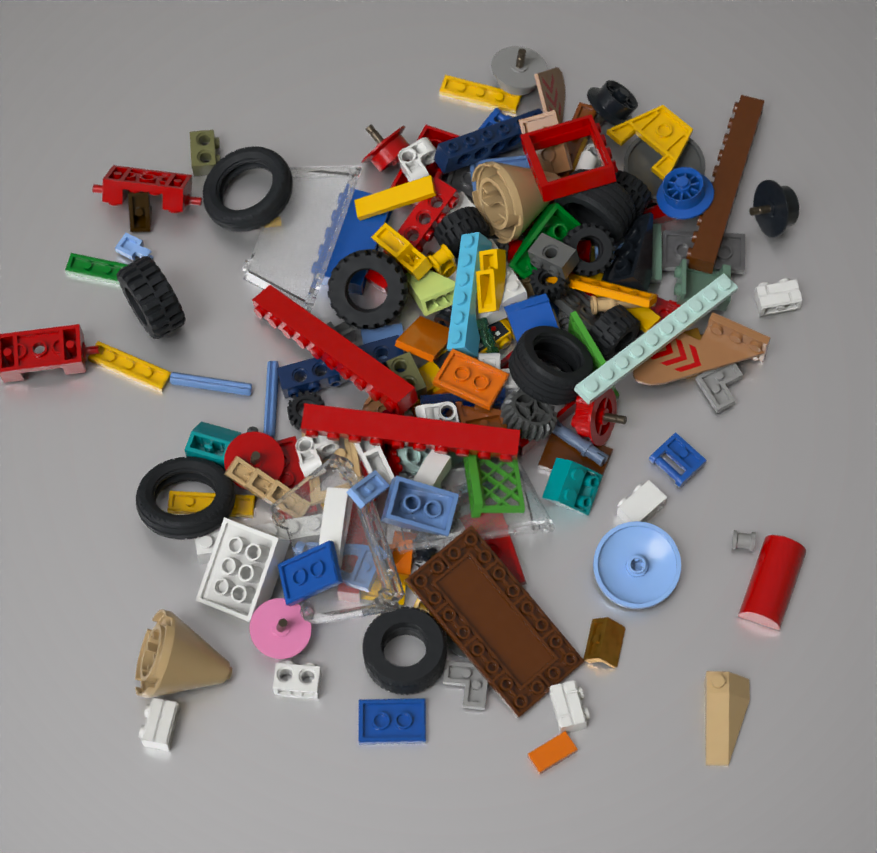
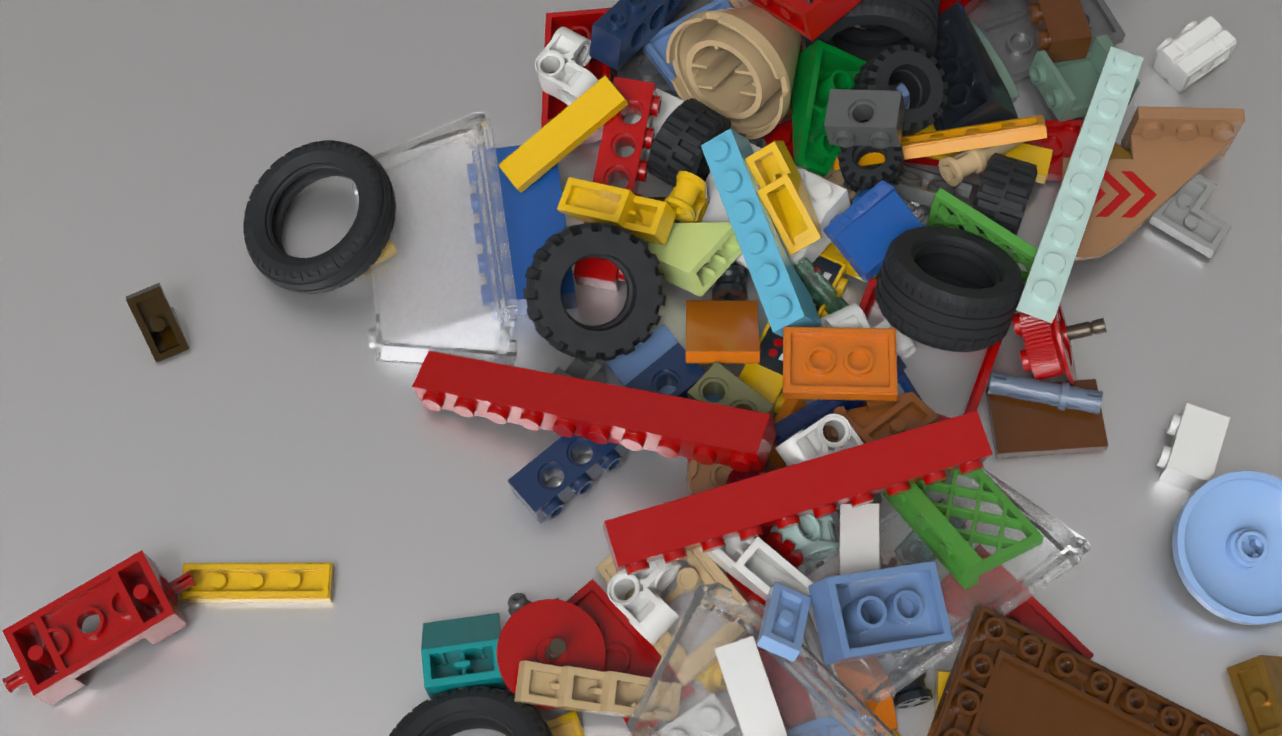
camera: 25 degrees left, 0 degrees up
green tile [65,253,128,285] -> none
red brick [92,165,202,213] -> none
light blue plate [115,233,154,260] -> none
black tyre [117,256,186,339] -> none
medium blue axle [170,372,252,396] -> none
olive brick [190,130,221,177] -> none
medium blue axle [263,361,279,438] -> none
black tyre [287,391,325,432] -> none
red piece [361,124,410,173] -> none
dark grey gear [500,389,558,442] -> none
teal slope [542,458,603,515] -> none
blue plate [649,432,707,488] -> none

